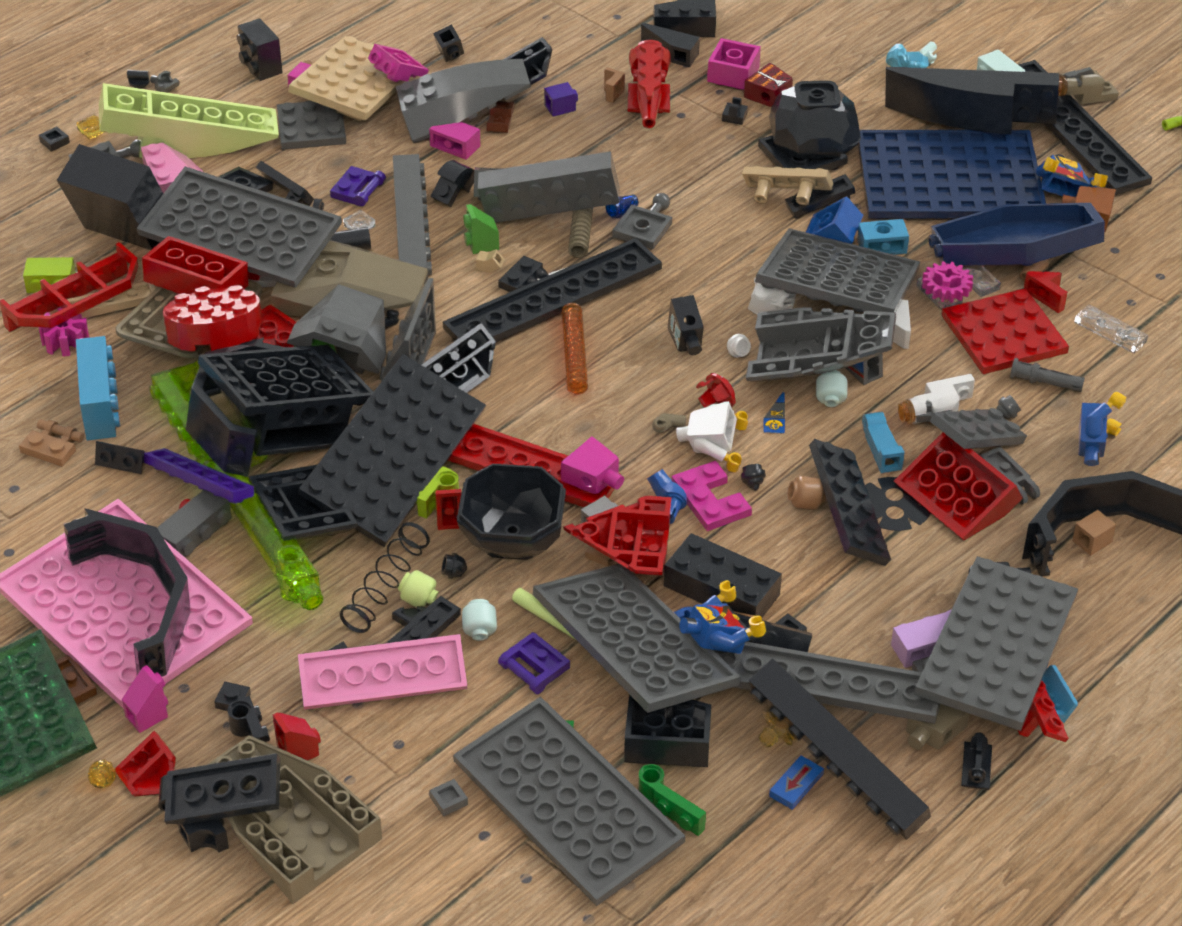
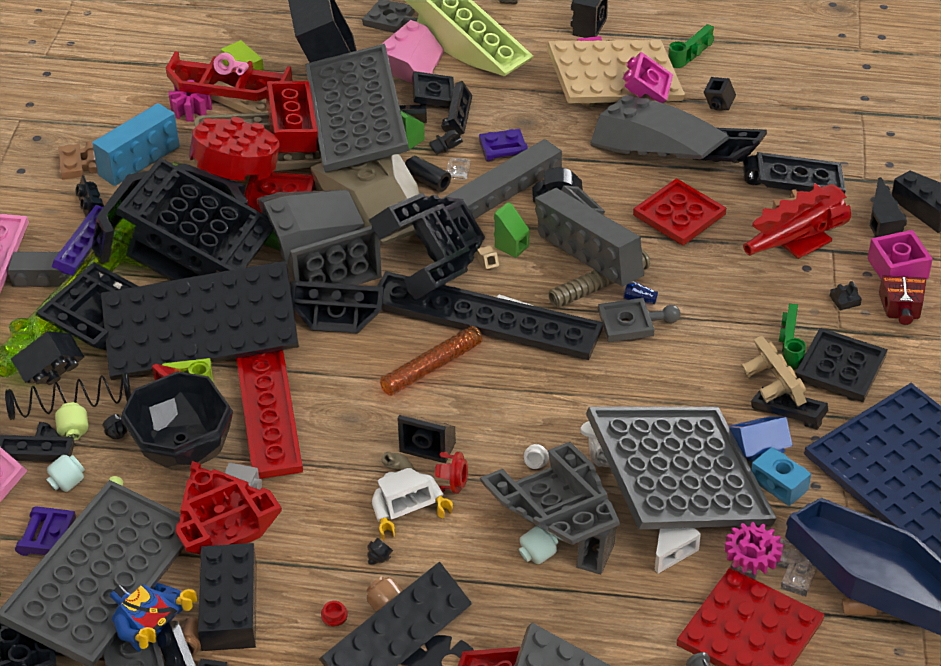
camera: 55 degrees right, 0 degrees up
dark grey plate [277,101,346,150] -> none
dark pink slope [429,122,480,160] -> none
copper slope [487,101,514,133] -> none
black plate [498,256,549,292] -> none
dark purple brick [544,82,578,117] -> none
dark pink torso [561,436,624,494] -> none
blue arm [647,469,687,524] -> none
black torso [667,295,704,355] -> none
dark pink plate [672,460,752,531] -> none
sticker [764,392,785,433] -> none
black rock [769,80,861,159] -> none
dark azure leg [862,412,905,473] -> none
white plate [898,374,975,424] -> none
red slope [1024,271,1068,313] -> none
none -> black brick [11,331,84,385]
none -> bright pink plate [213,53,249,75]
none -> red plate [321,601,348,627]
none -> black wedge [369,193,485,300]
none -> black slope [397,415,456,464]
none -> red plate [633,178,727,246]
none -> green plate [668,24,714,68]
none -> black hinge [743,152,846,194]
none -> green plate [779,303,806,370]

